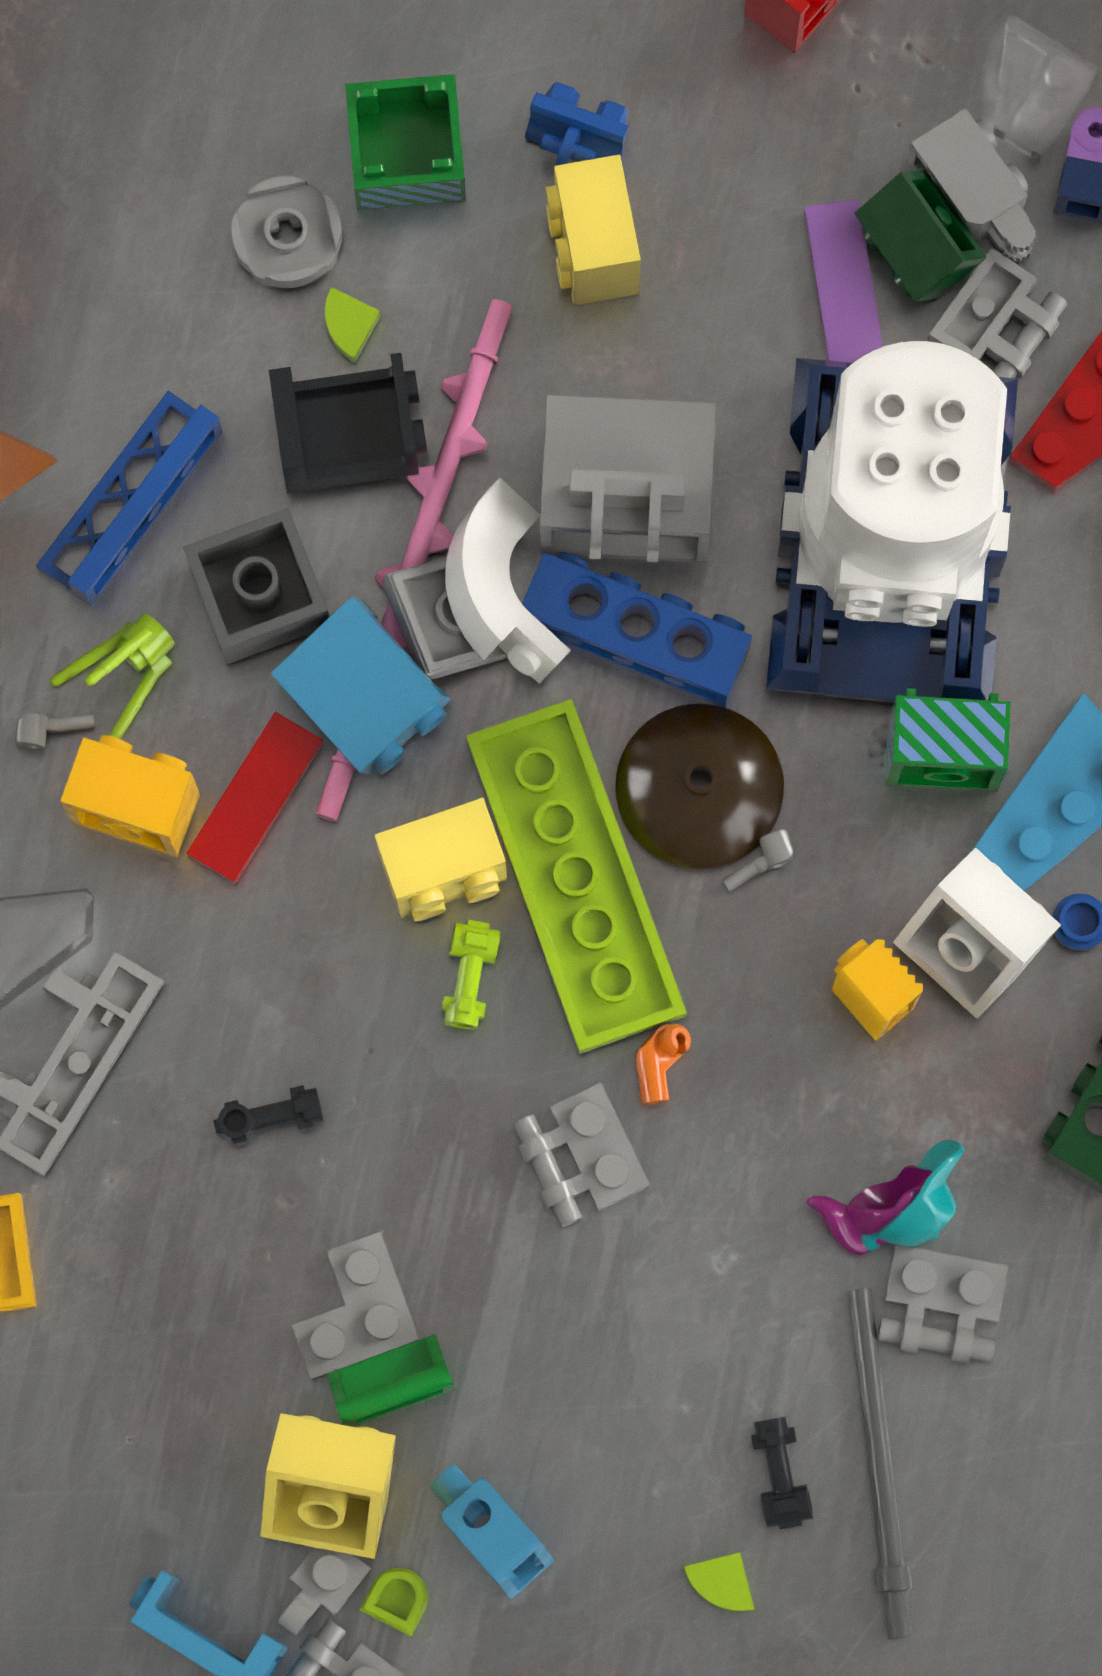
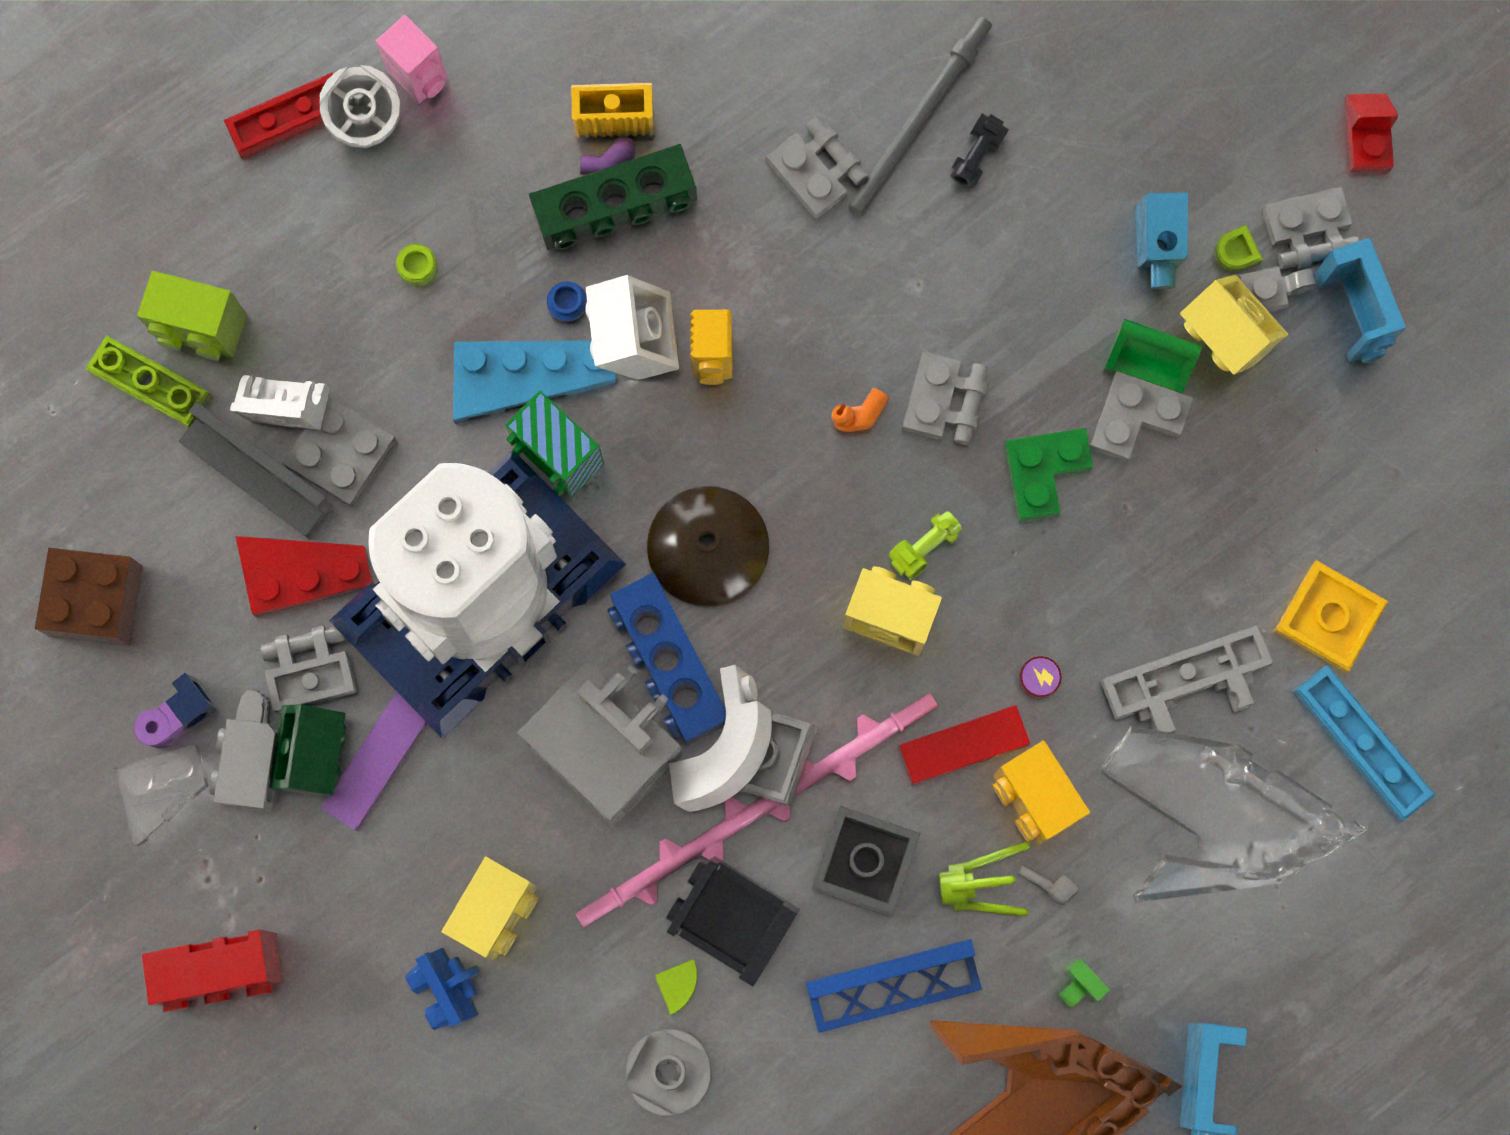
camera: 140 degrees left, 0 degrees up
black bar [213,1085,324,1147] -> none
dark azure panel [270,596,452,775] -> none
green container [345,74,466,210] -> none
lime plate [466,698,687,1054] -> none
lime tile [683,1552,754,1611] -> none
light grey hand [723,830,795,891] -> none
hair [806,1140,965,1255] -> none
none -> green plate [1004,428,1093,522]
none -> medium lavender tile [1019,656,1062,699]

